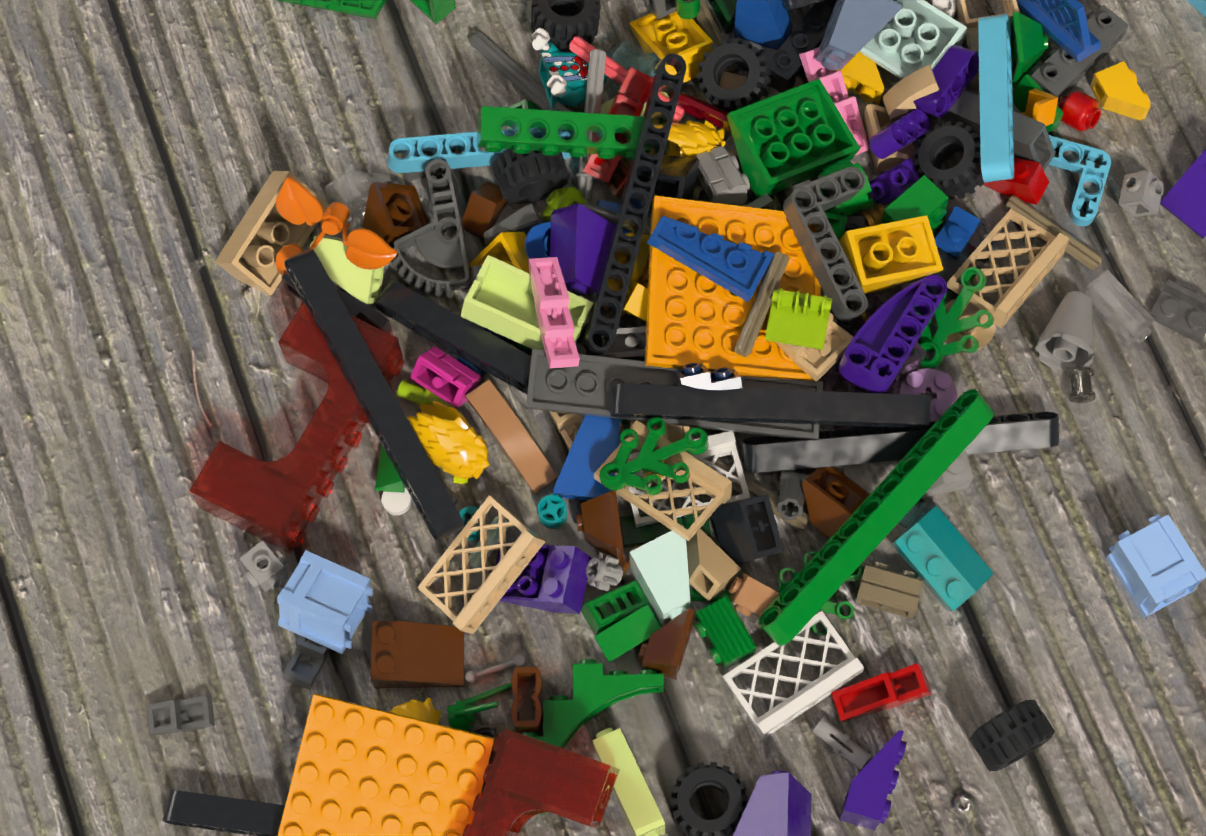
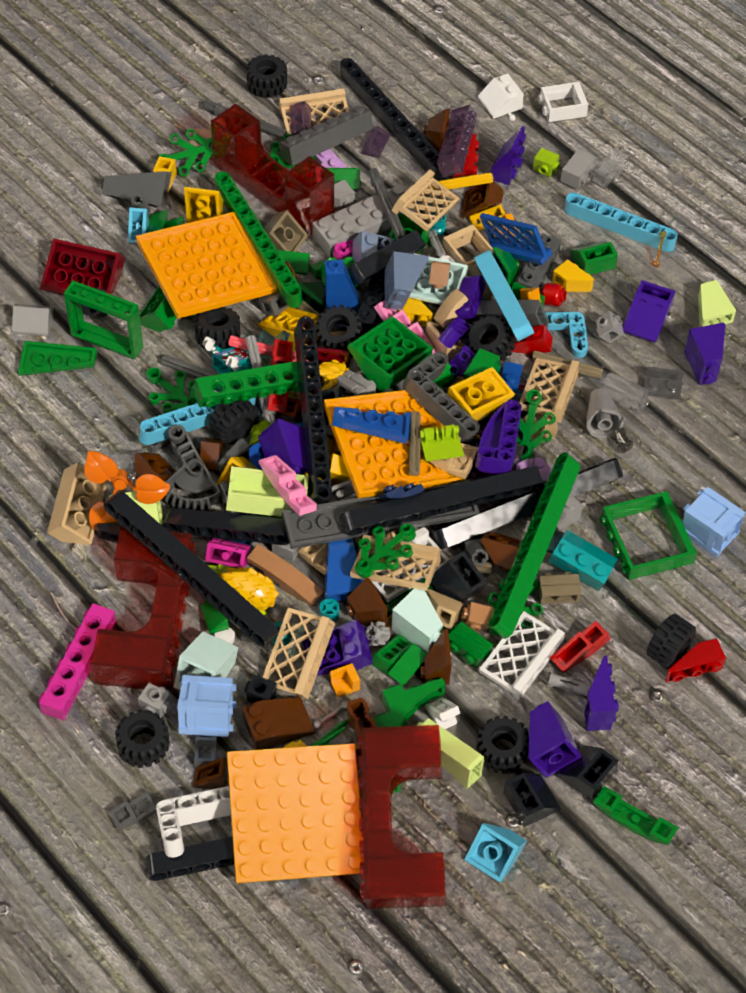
camera: 25 degrees left, 15 degrees down
none -> dark pink brick [38,603,116,721]
none -> black tyre [115,710,170,768]
none -> green plant [146,367,197,414]
none -> white beam [156,786,231,858]
none -> light aqua slope [174,632,238,690]
none -> reddish brown slope [193,757,228,790]
none -> black brick [244,675,278,703]
none -> light orange panel [330,663,360,697]
none -> white slope [425,697,460,729]
none -> medium nougat brick [429,261,451,289]
none -> green slope [570,241,618,275]
none -> green window [600,491,697,580]
none -> red slope [665,638,726,682]

